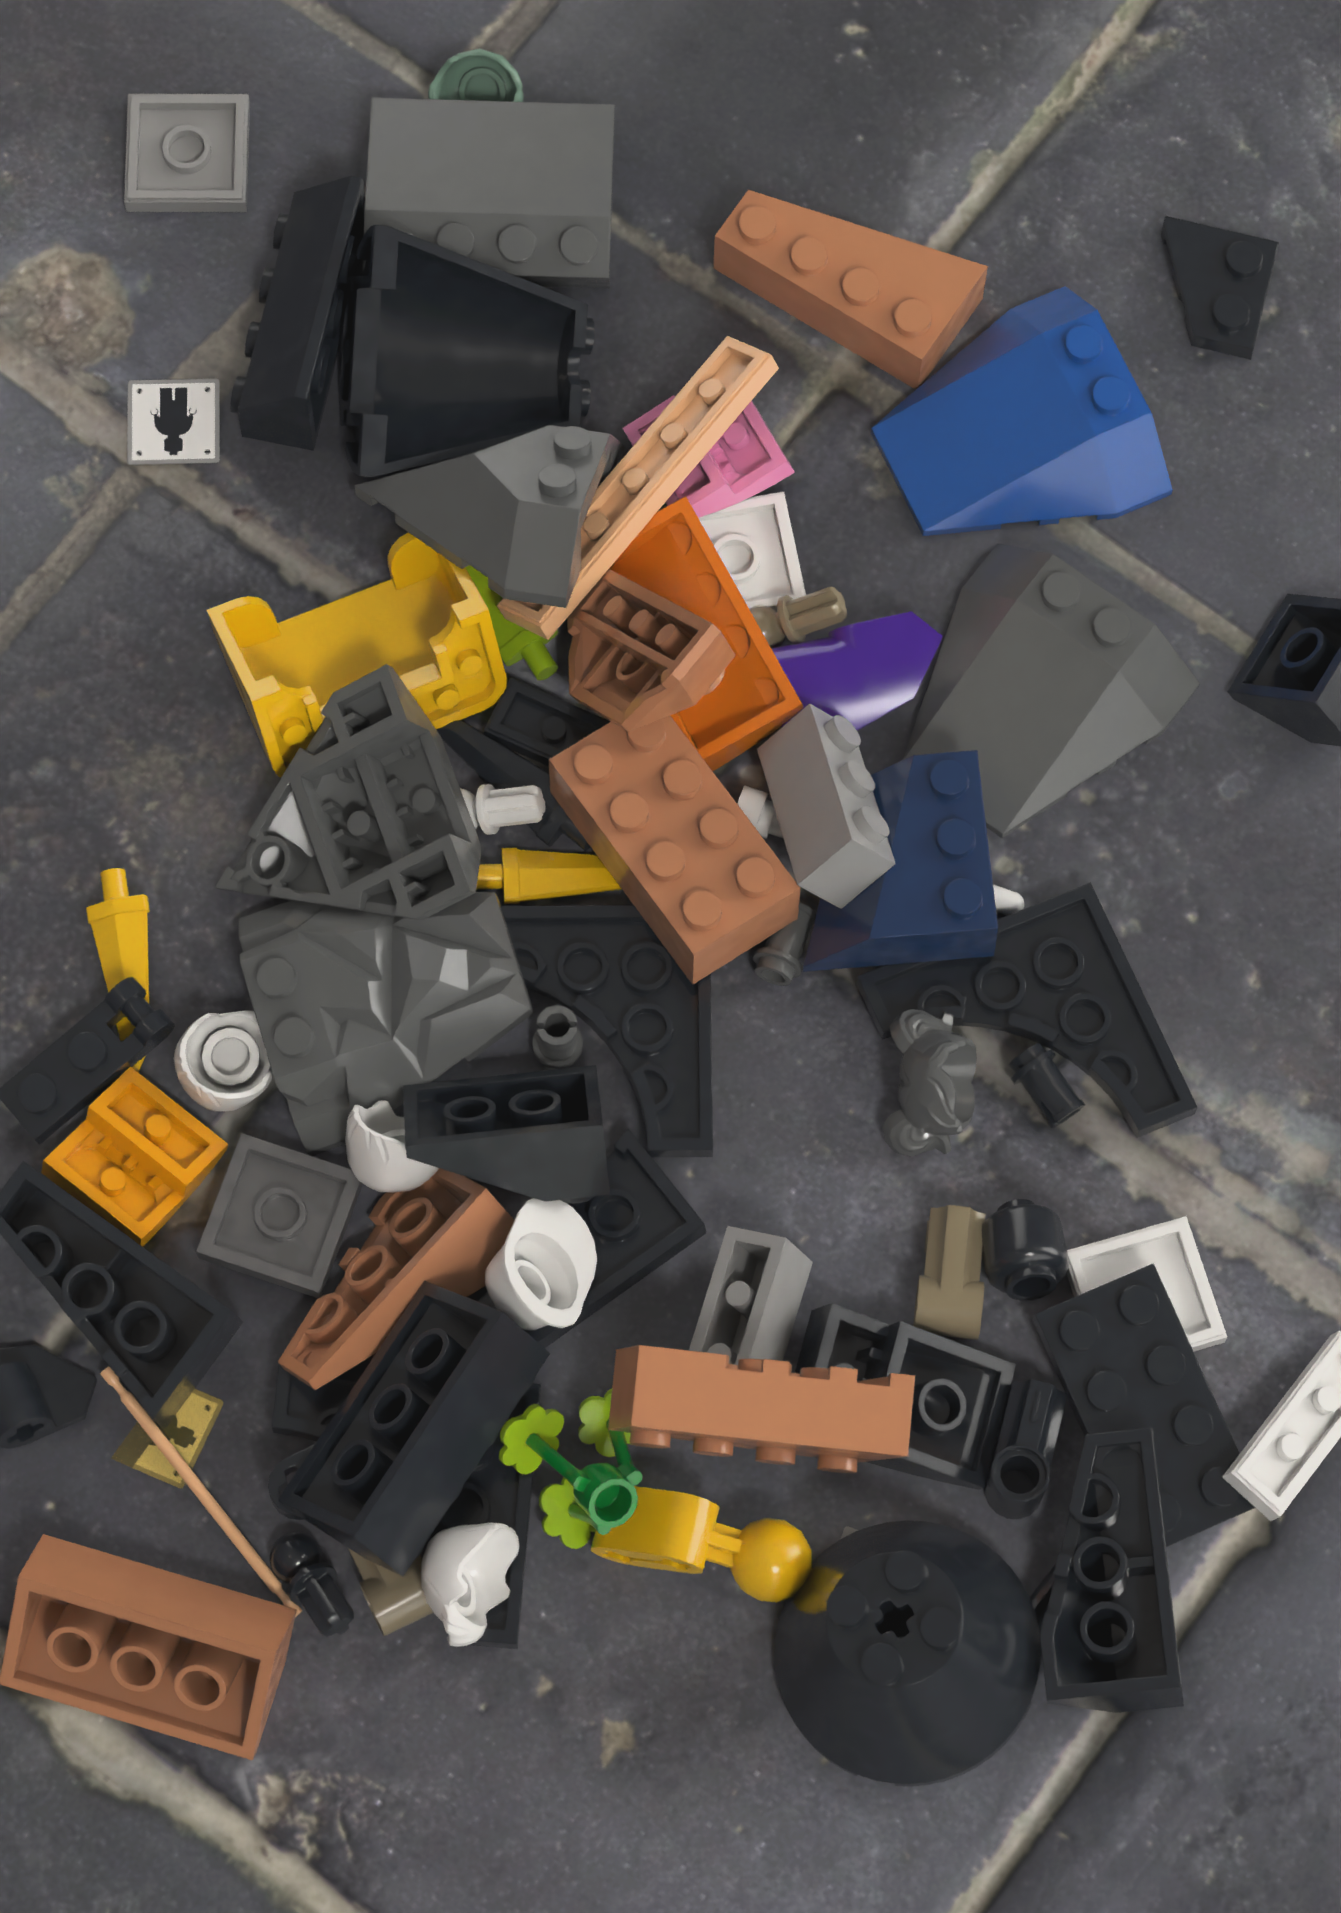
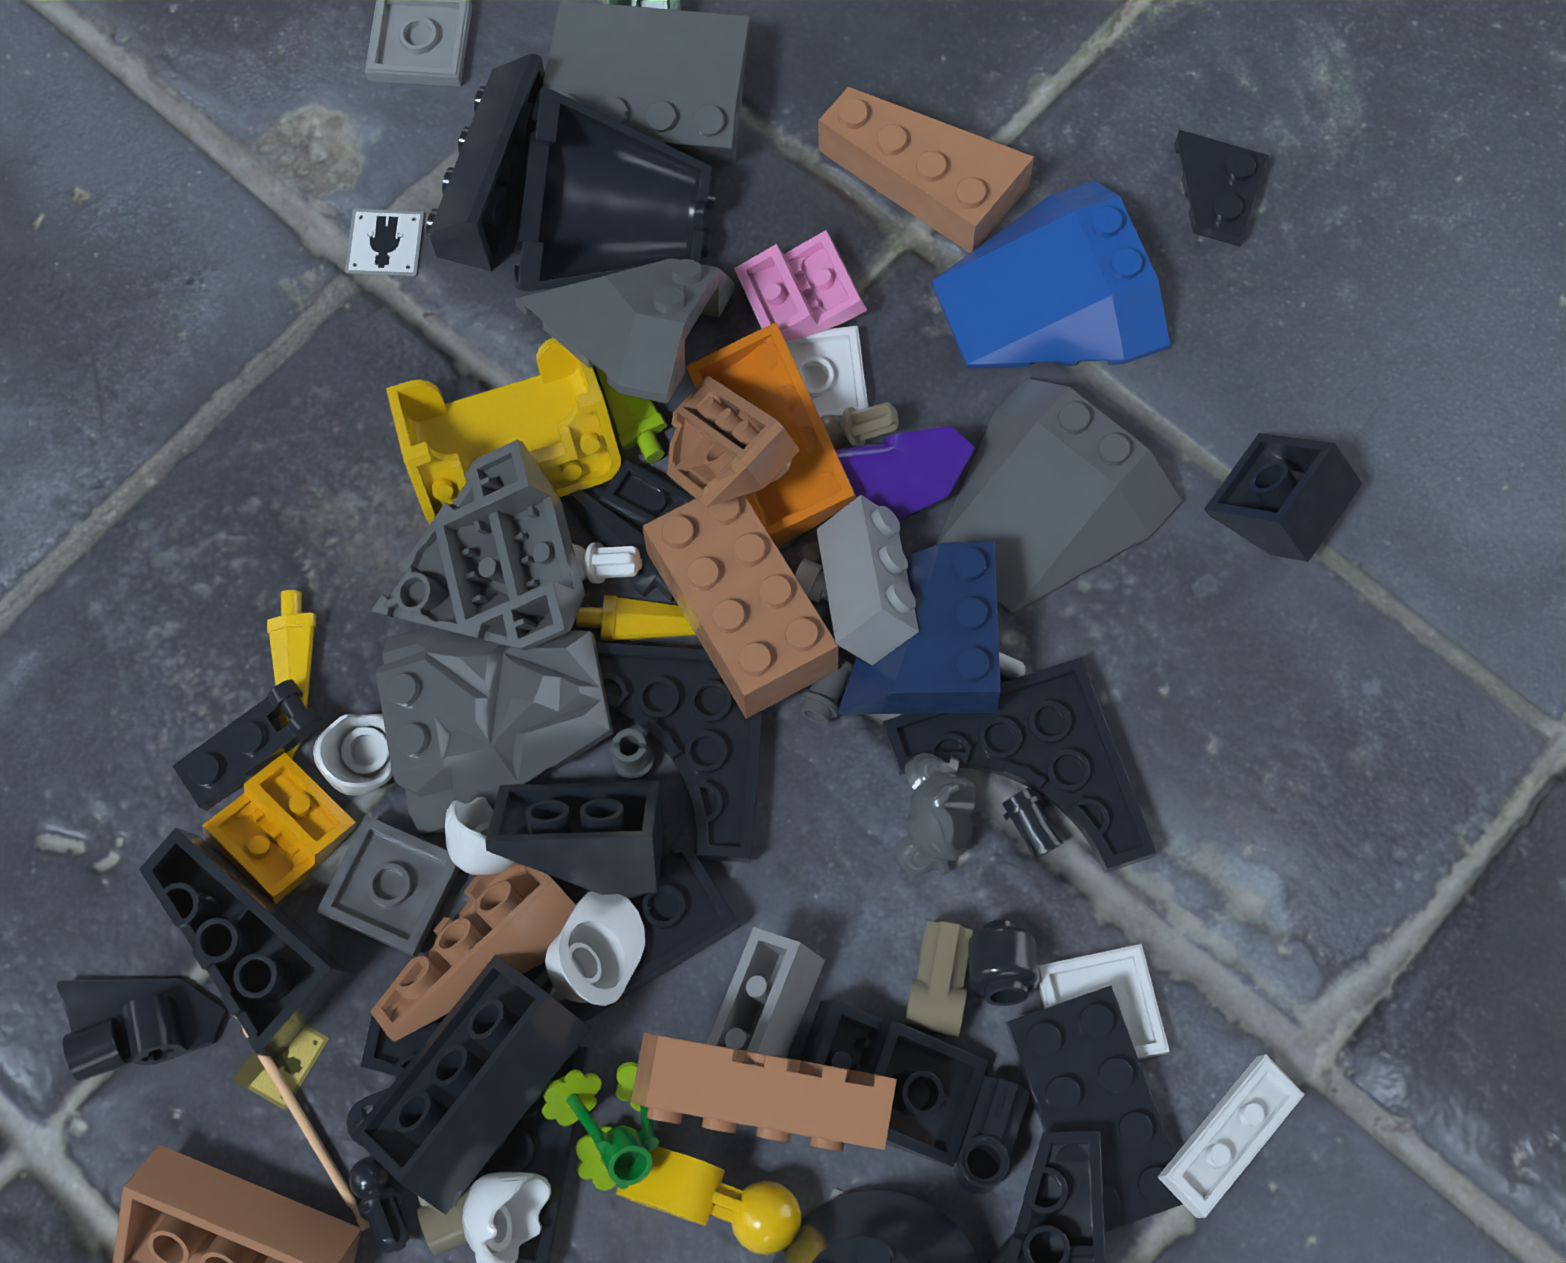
camera: 10 degrees right, 0 degrees up
light nougat tile [497,336,779,640] -> none

